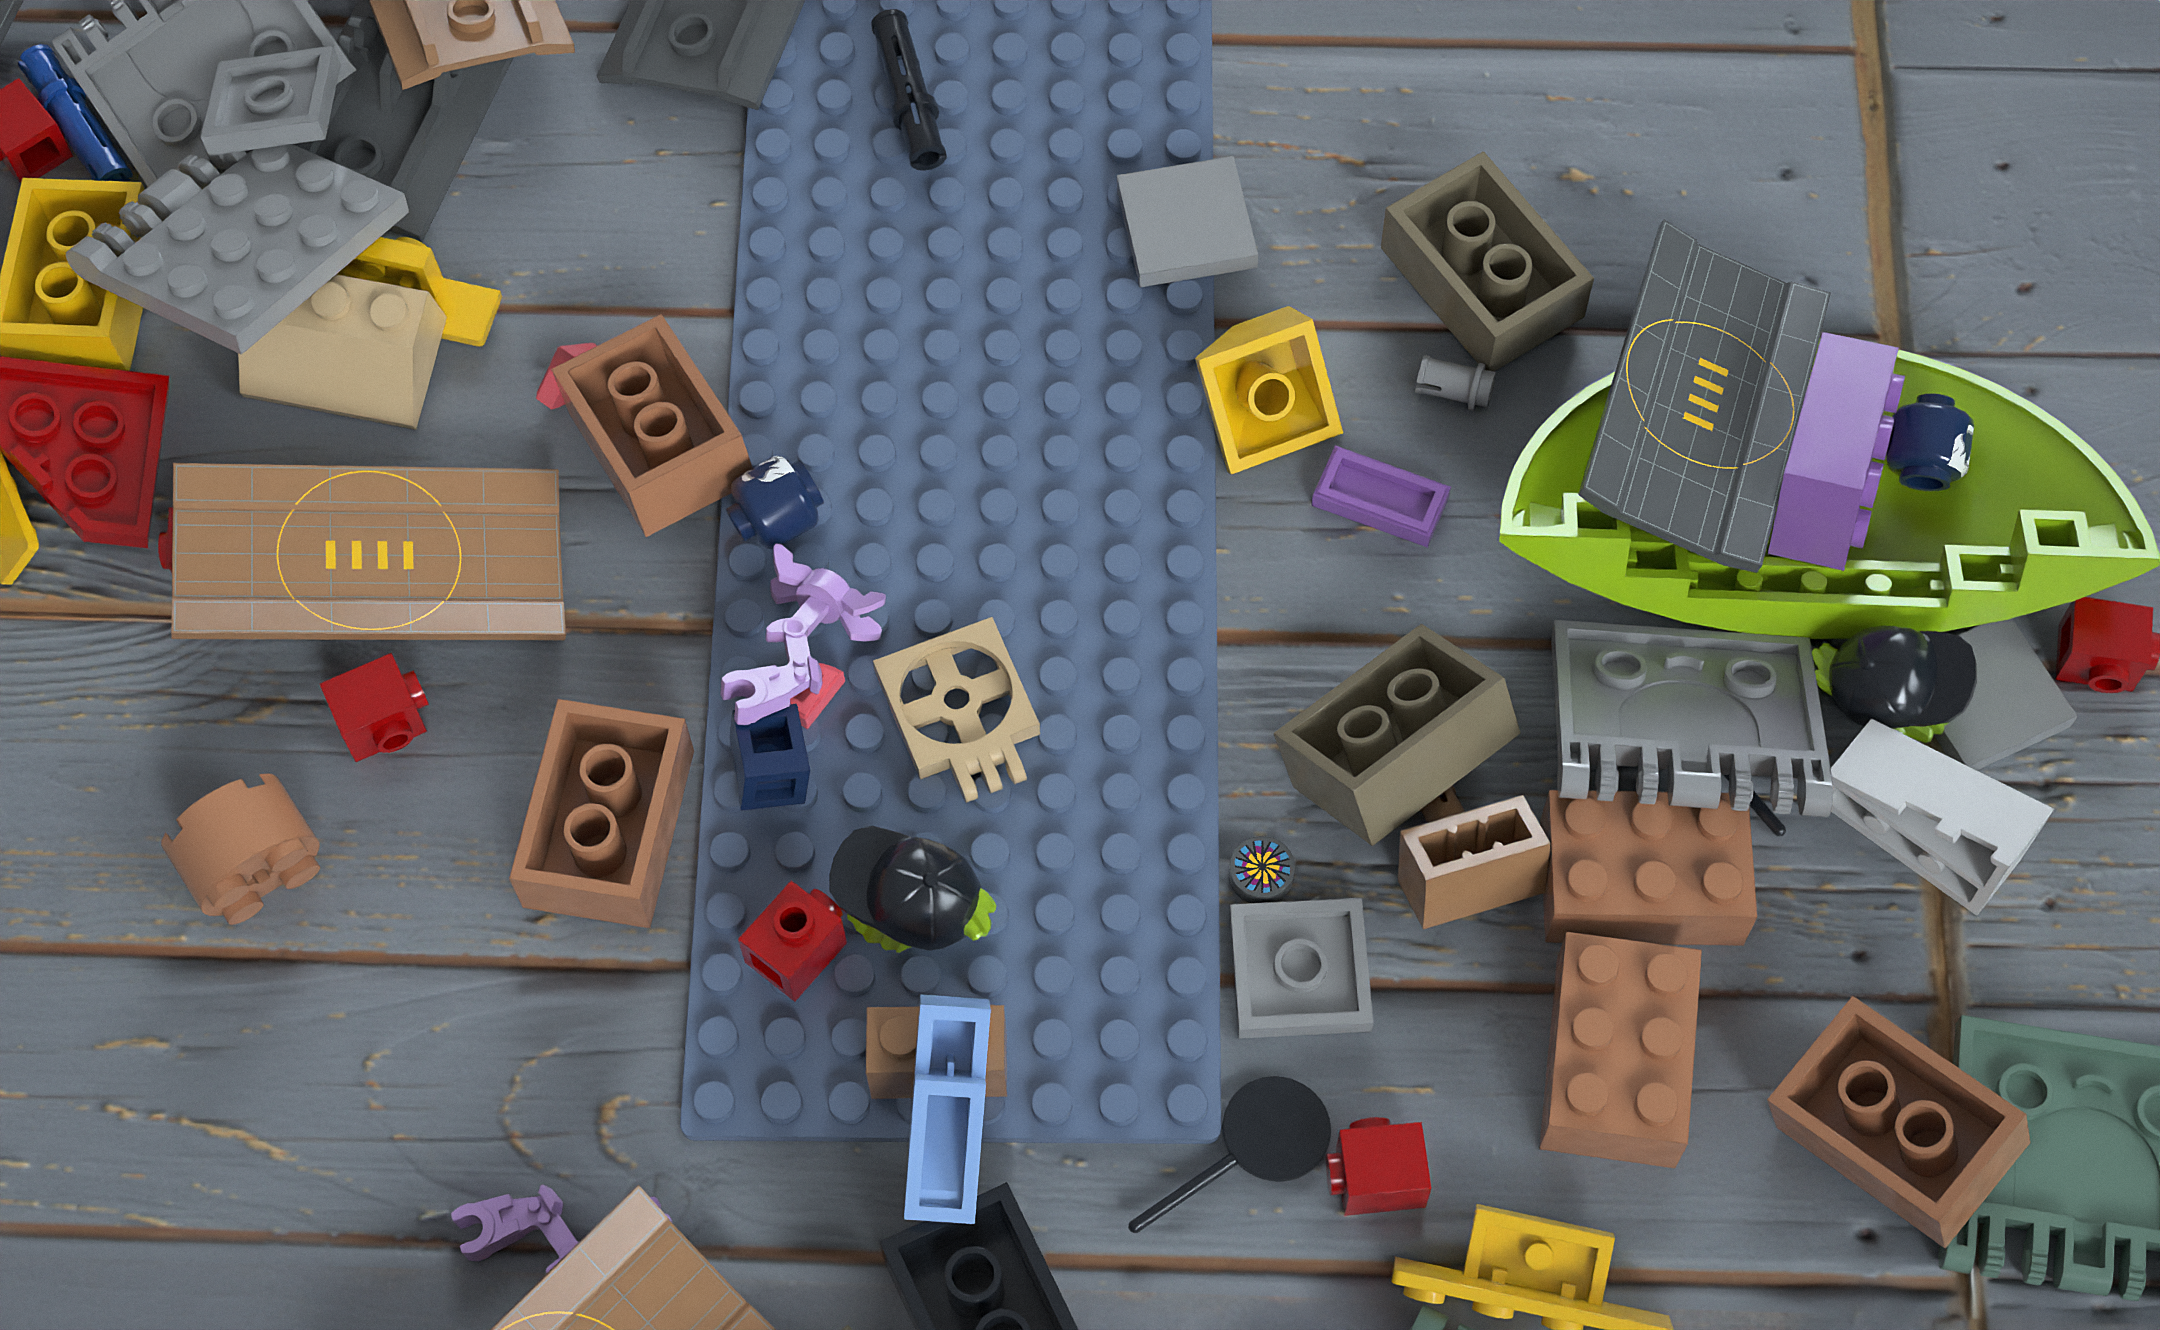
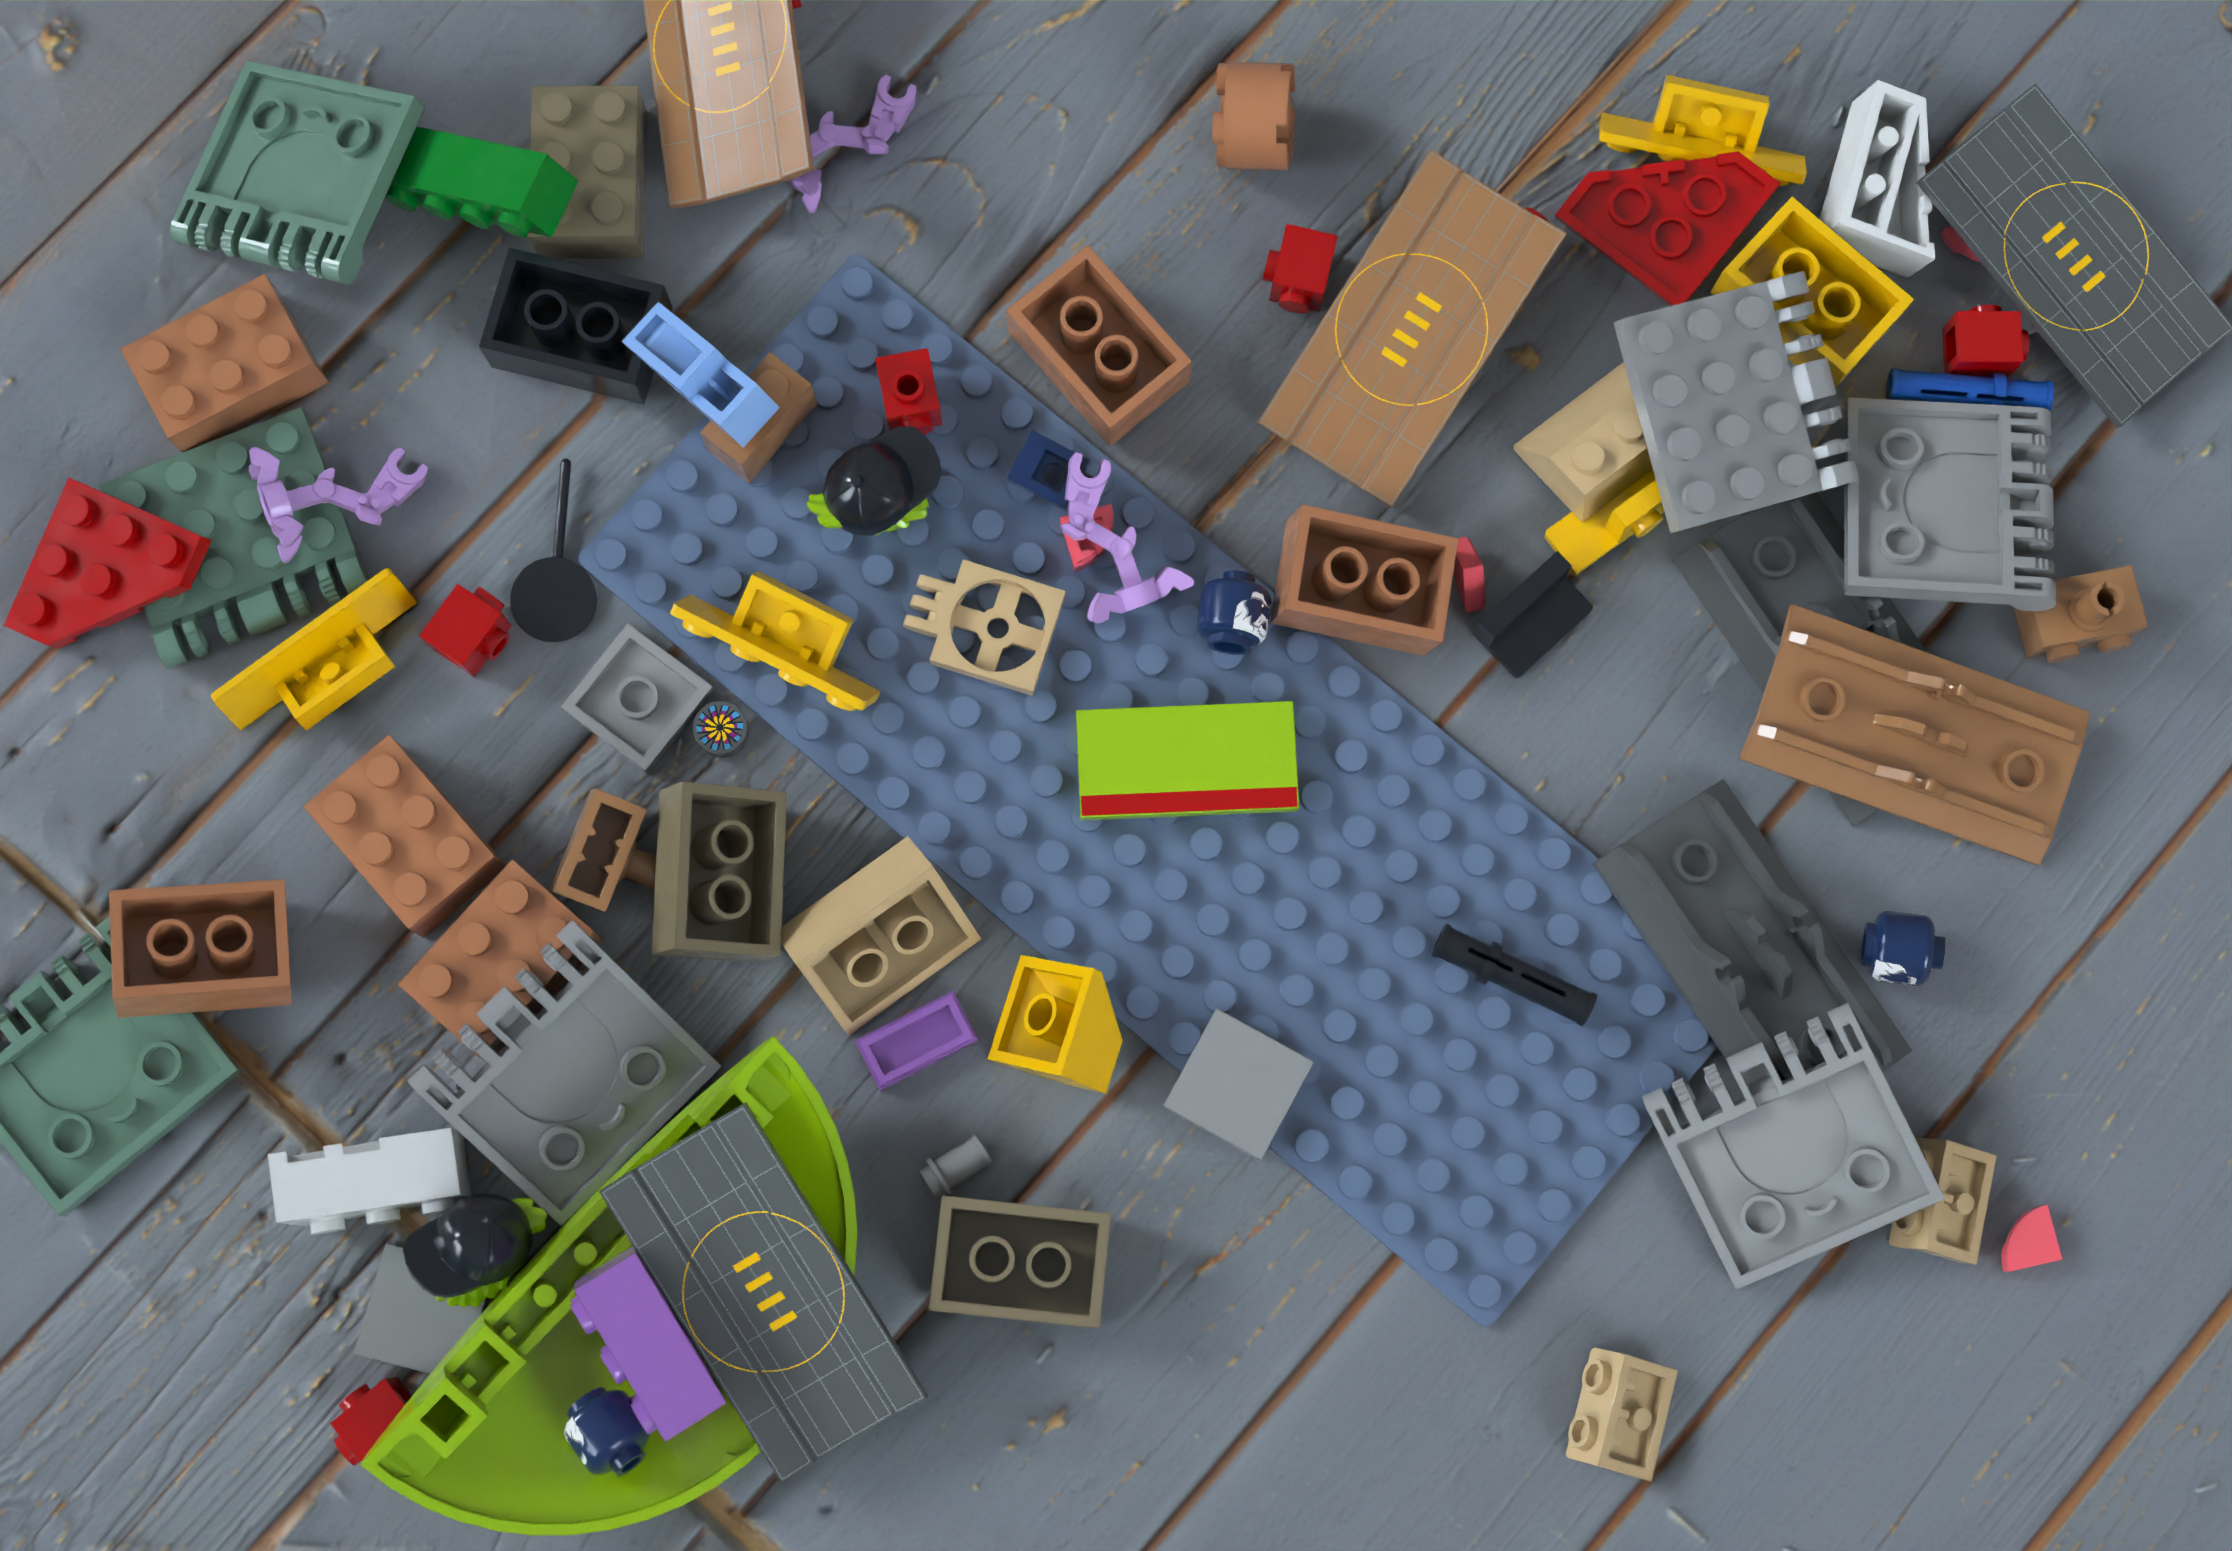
camera: 125 degrees right, 15 degrees up
light grey tile [201,46,340,156] -> none
none -> yellow bracket [670,571,881,711]
none -> tan slope [781,836,981,1036]
none -> lime tile [1076,701,1299,821]
none -> black panel [1473,551,1593,678]

